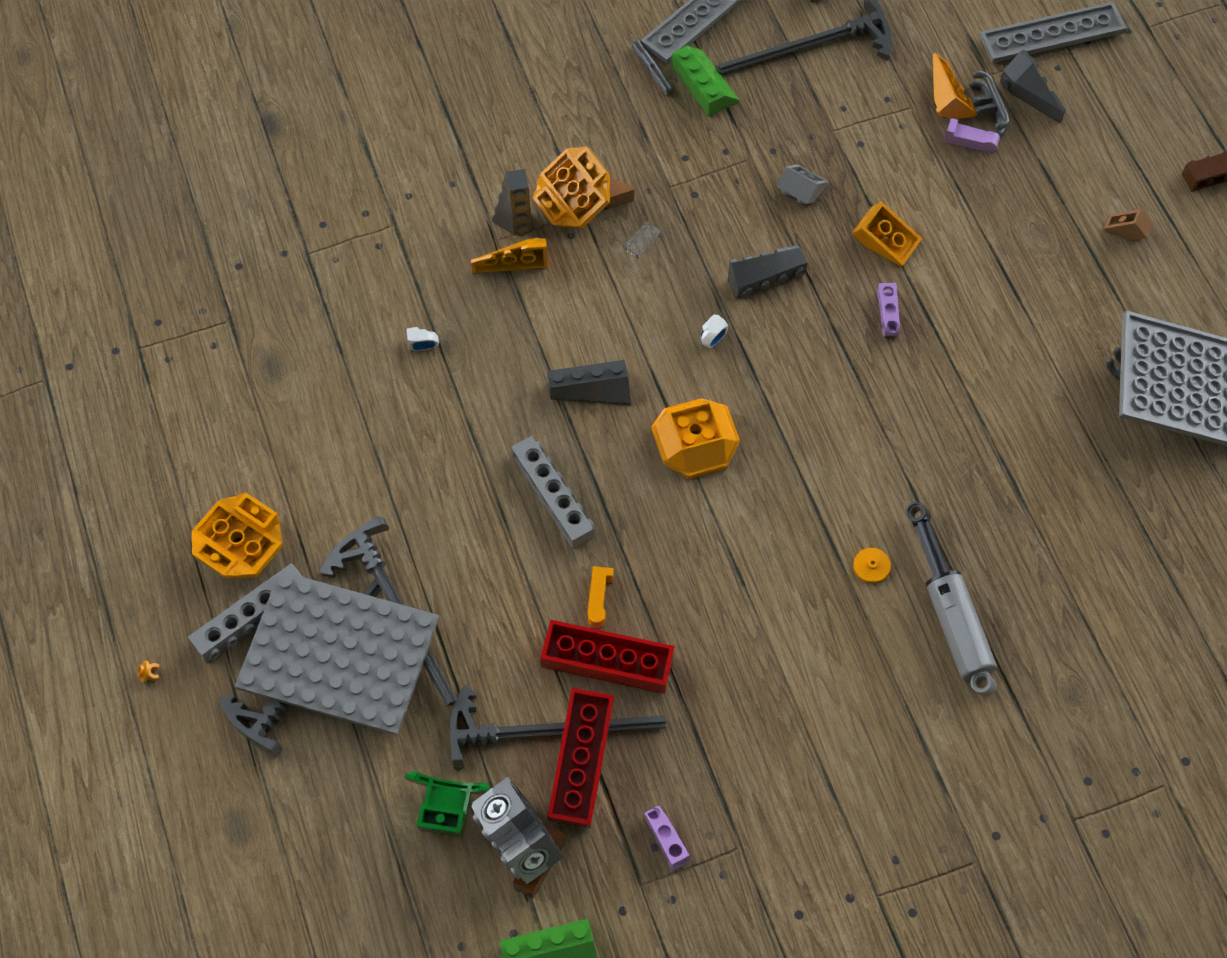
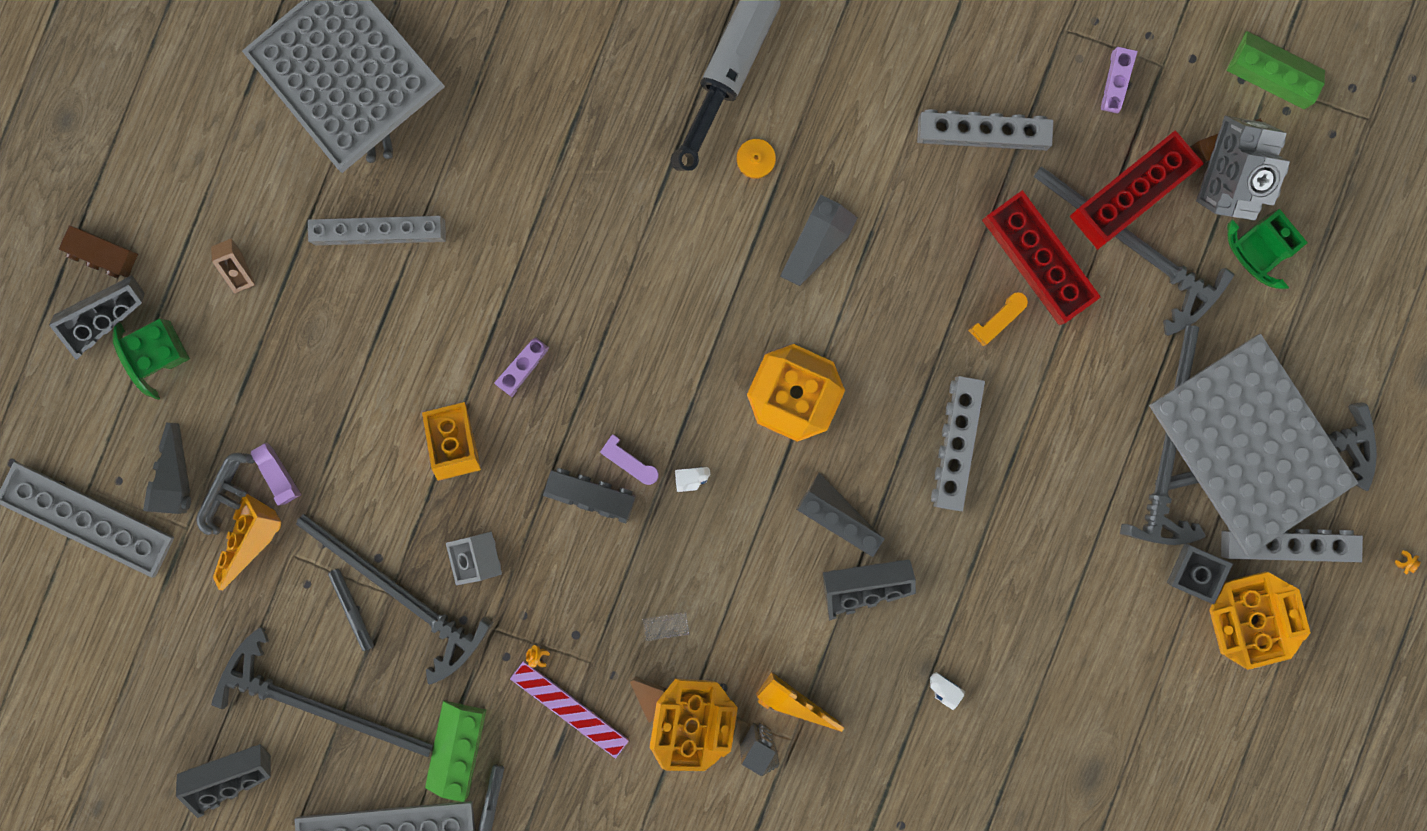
camera: 135 degrees left, 25 degrees up
none -> dark grey wedge [49,276,145,360]
none -> green piece [113,318,190,400]
none -> dark grey piece [296,514,494,685]
none -> light grey brick [308,216,446,246]
none -> dark grey axle [328,569,374,651]
none -> tile [510,661,629,759]
none -> light orange plate [526,645,550,668]
none -> lavender leg [600,434,659,485]
none -> dark grey wedge [780,194,858,286]
none -> dark grey wedge [823,559,916,621]
none -> light grey brick [917,109,1053,151]
none -> dark grey brick [1167,544,1233,604]

